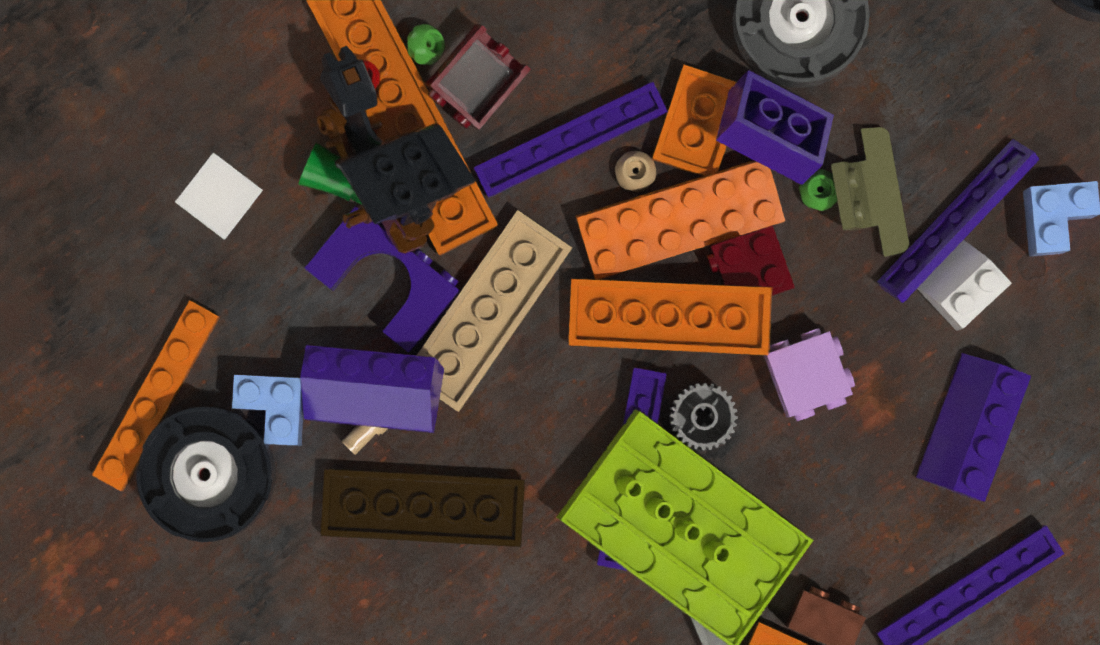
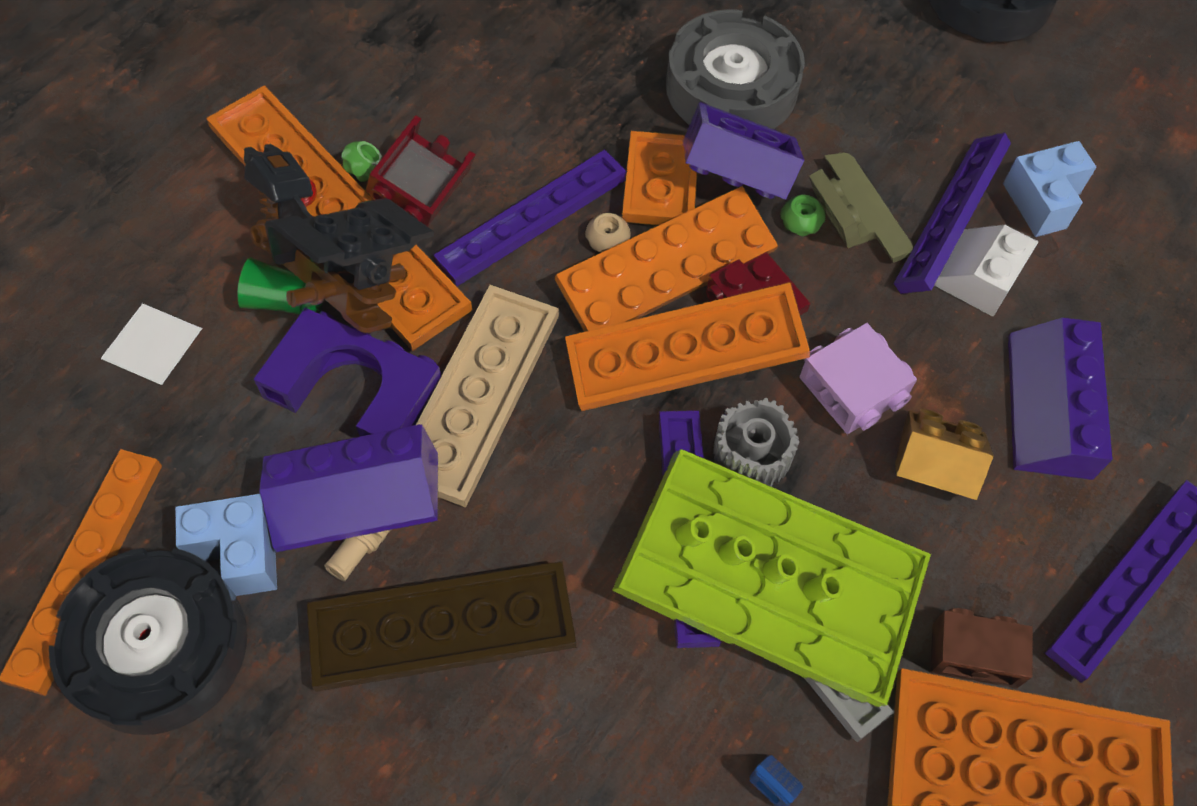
camera: 15 degrees left, 25 degrees down
none -> pearl gold slope [895,409,994,500]

